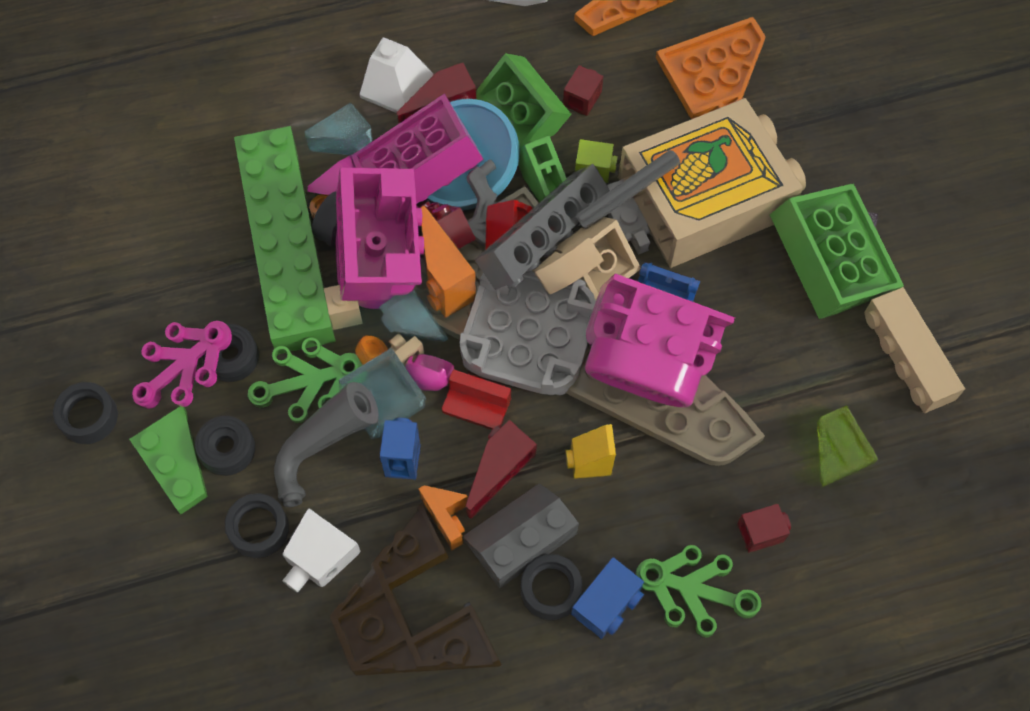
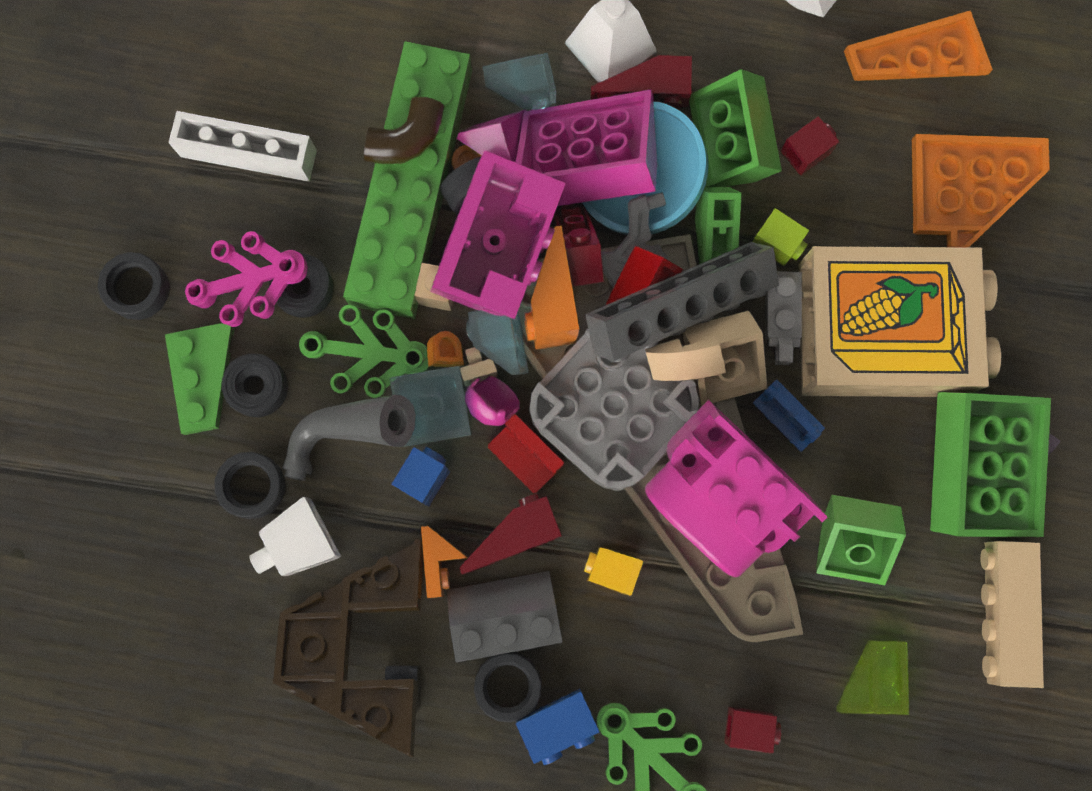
camera: 25 degrees right, 15 degrees up
dark grey axle [576,150,680,229] -> none
none -> white brick [169,111,317,182]
none -> dark brown cylinder [364,97,445,164]
none -> bright green slope [816,495,906,585]

